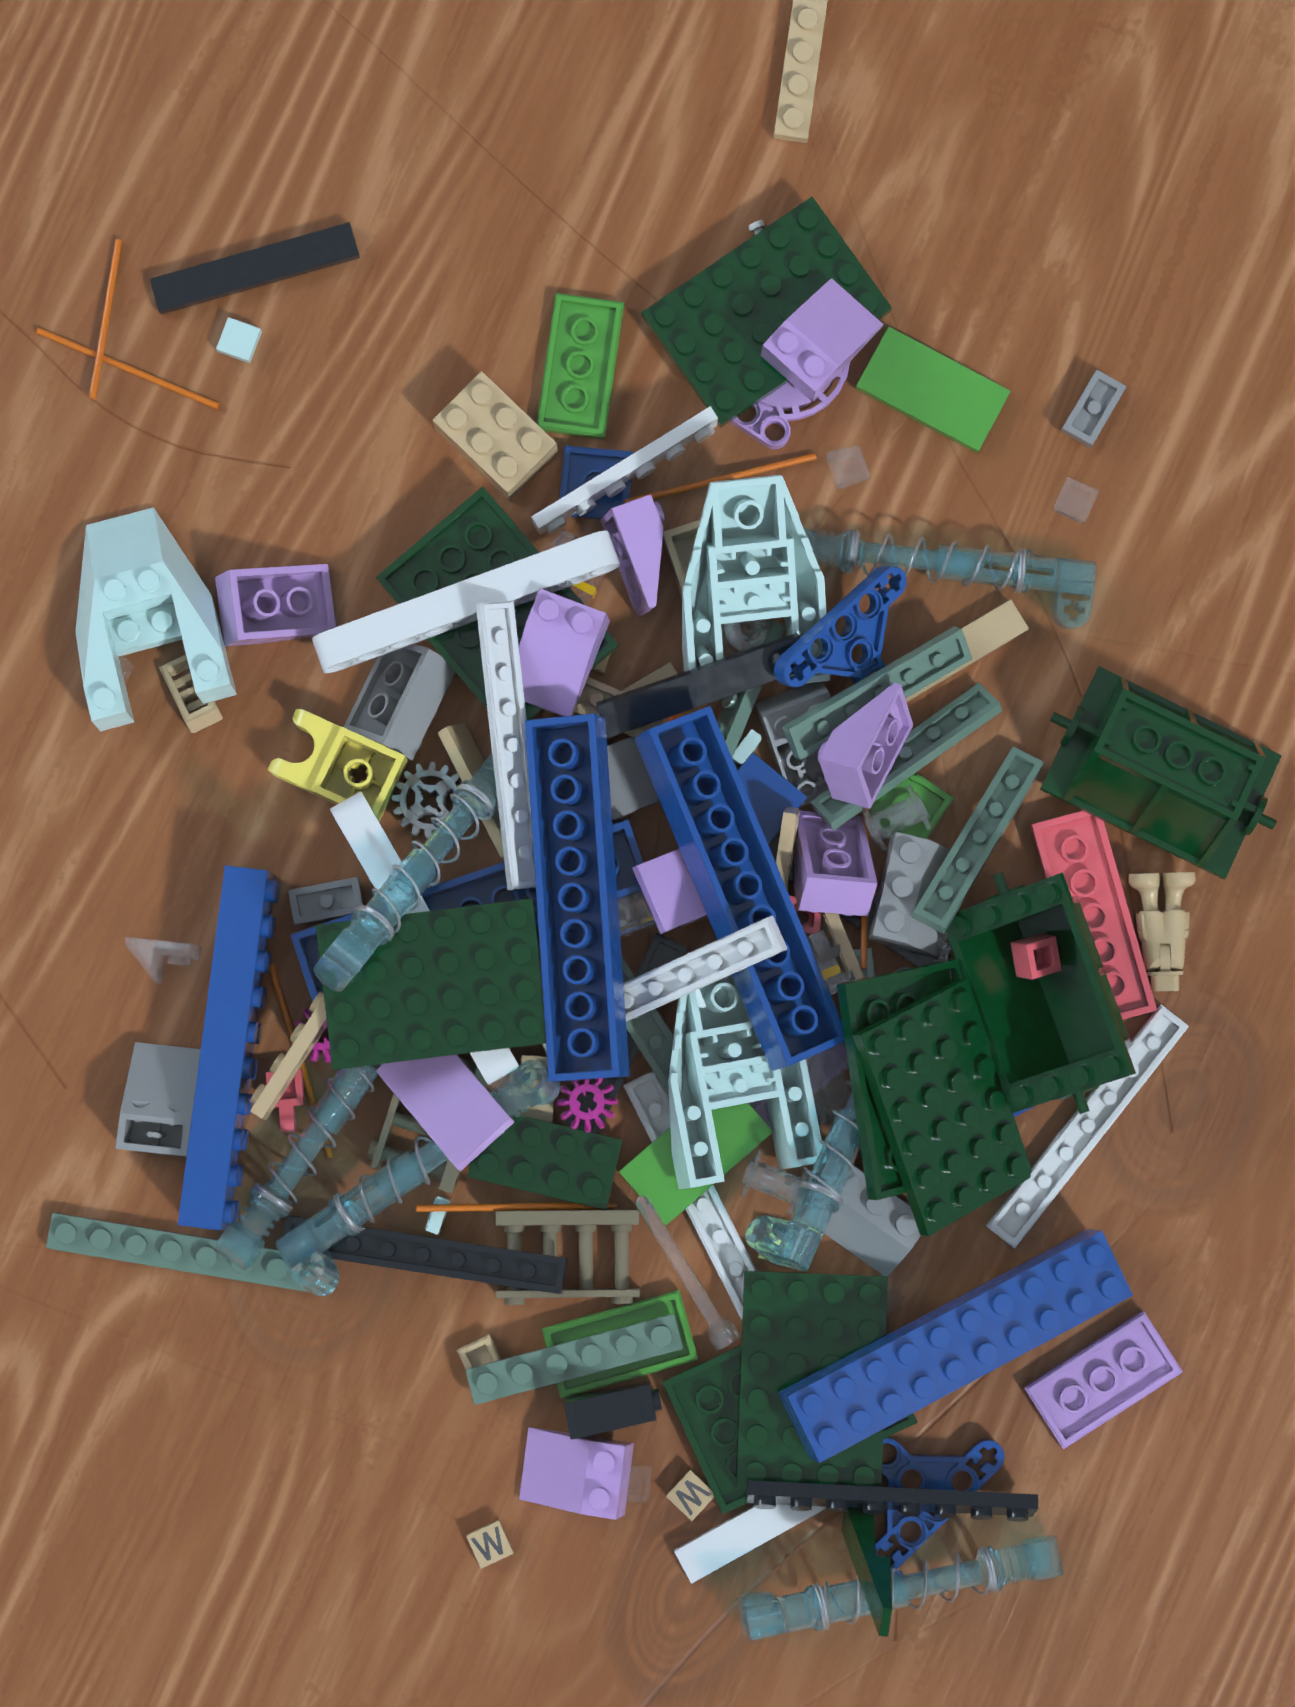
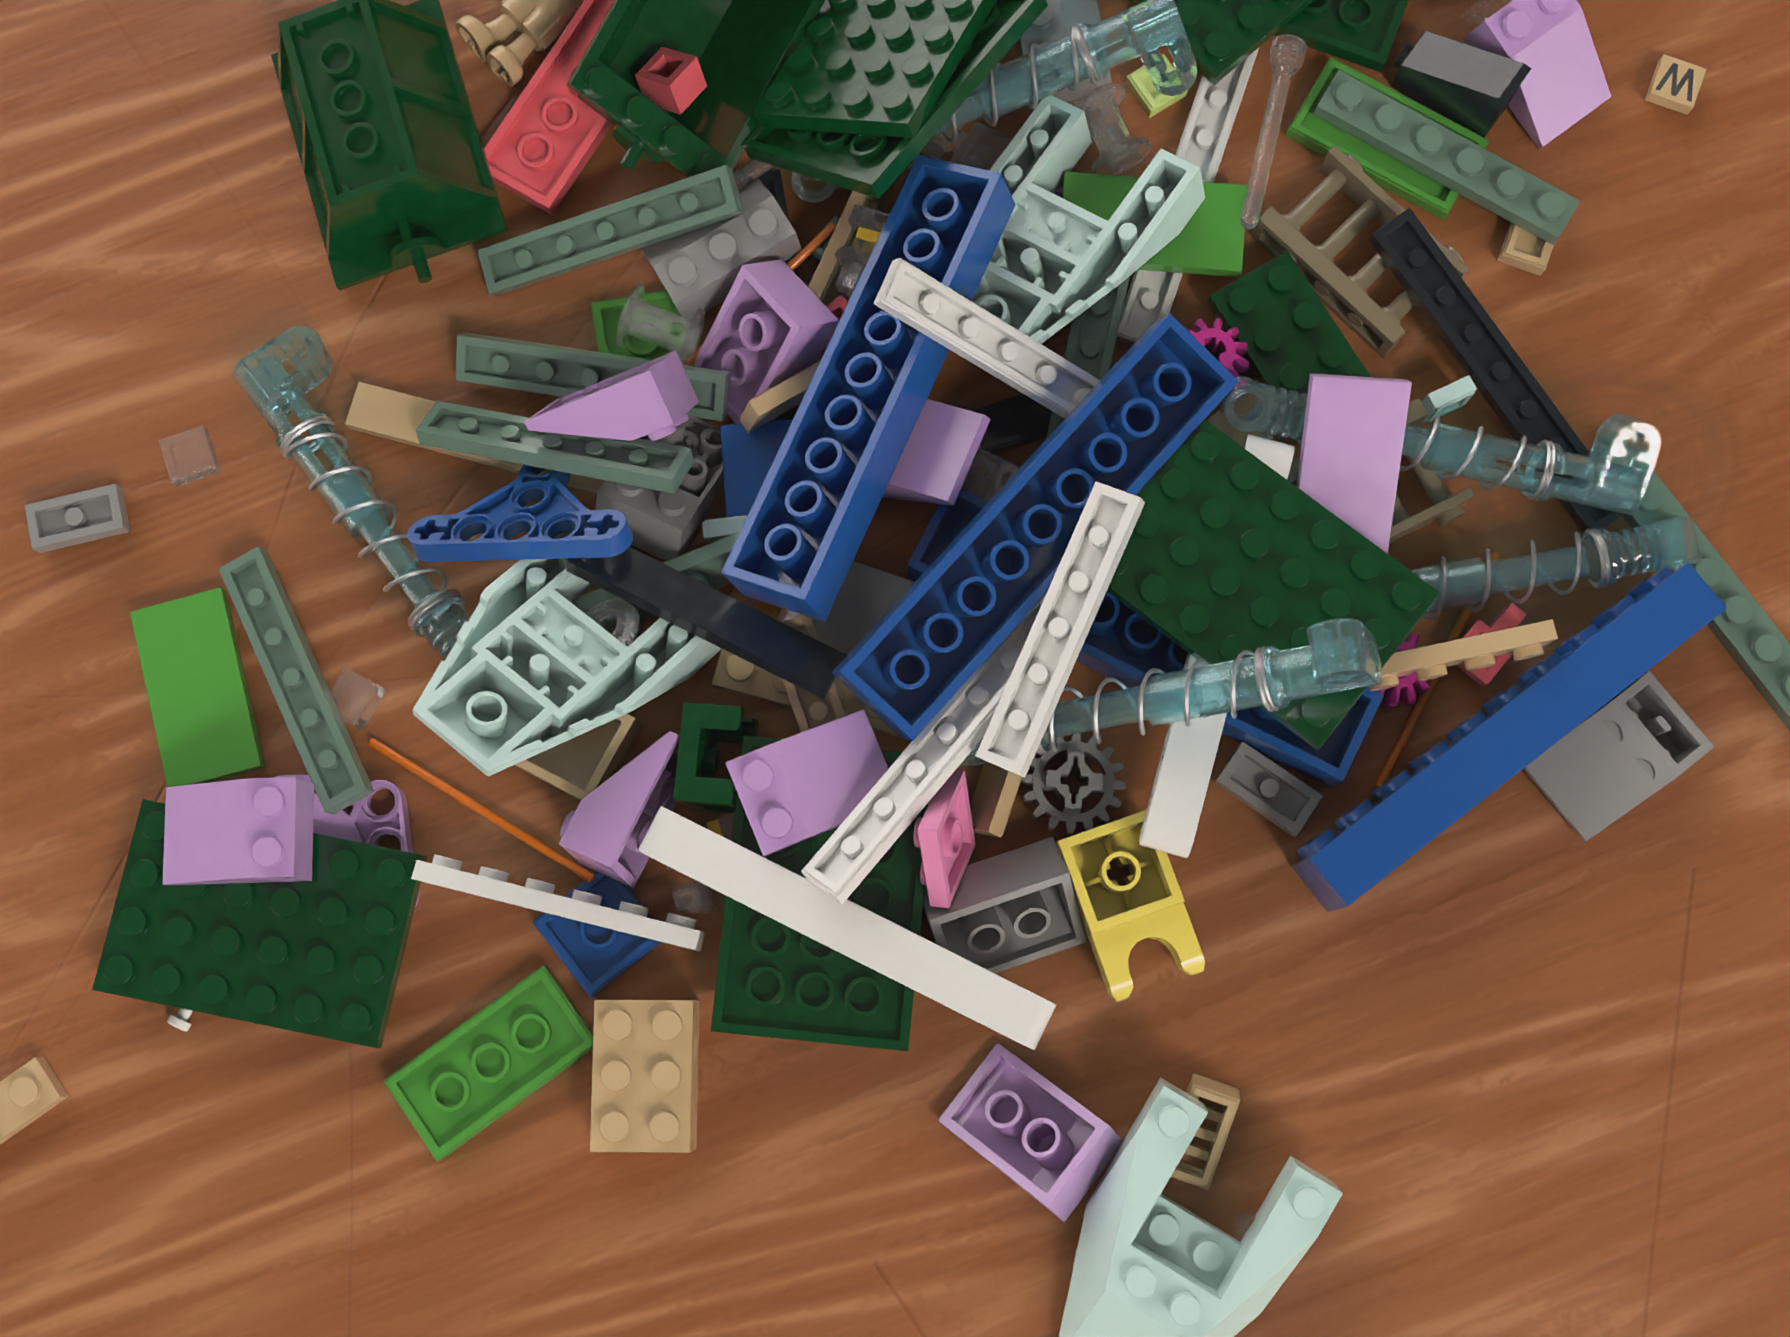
camera: 125 degrees left, 5 degrees down
clear slope [125,937,202,985] -> none
orange axle [415,1202,617,1212] -> none
none -> sand green plate [219,546,375,815]
none -> dark green panel [673,702,758,814]
none -> bright pink plate [914,769,976,908]
none -> white plate [975,481,1145,778]

